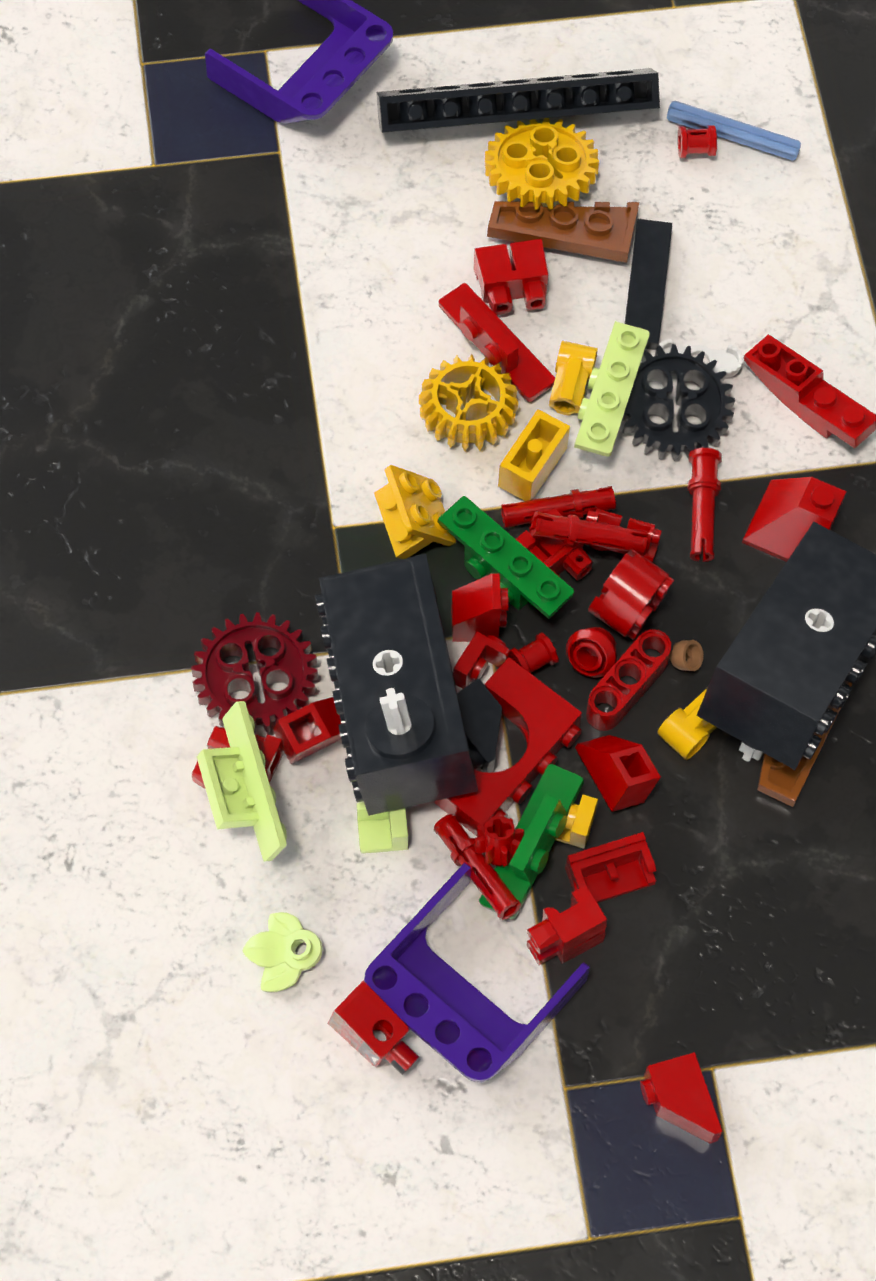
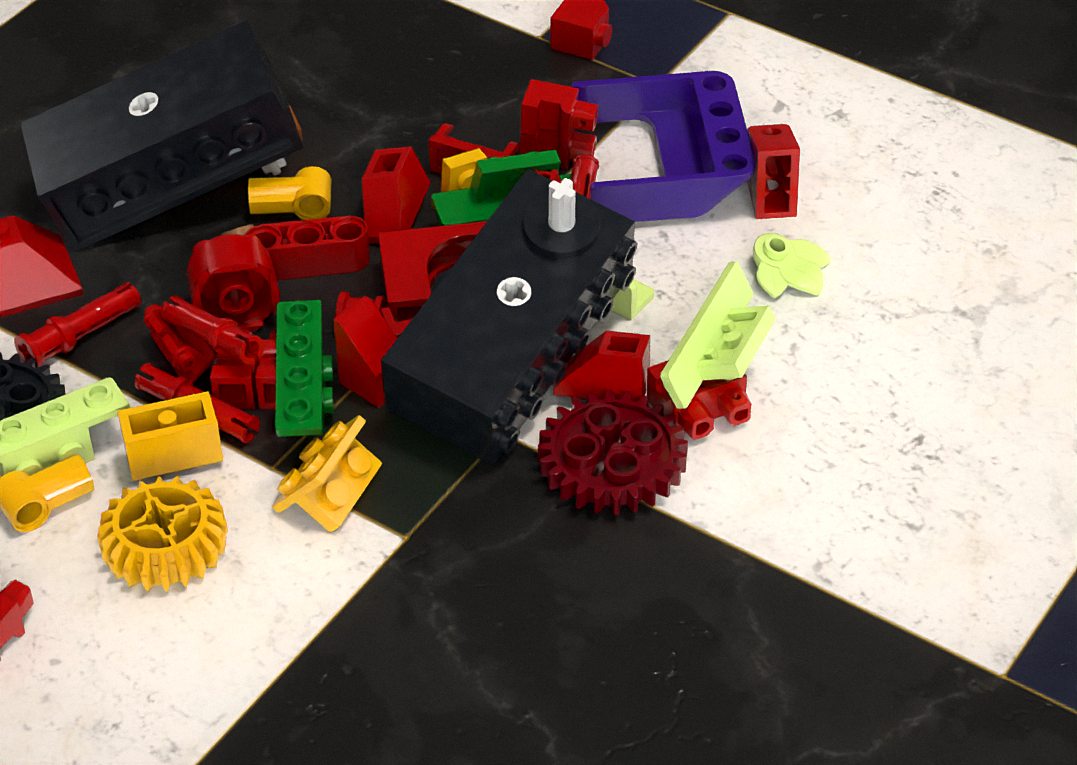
camera: 135 degrees left, 20 degrees down
red bracket [438,283,555,402] -> none
red cone [566,627,616,678] -> none

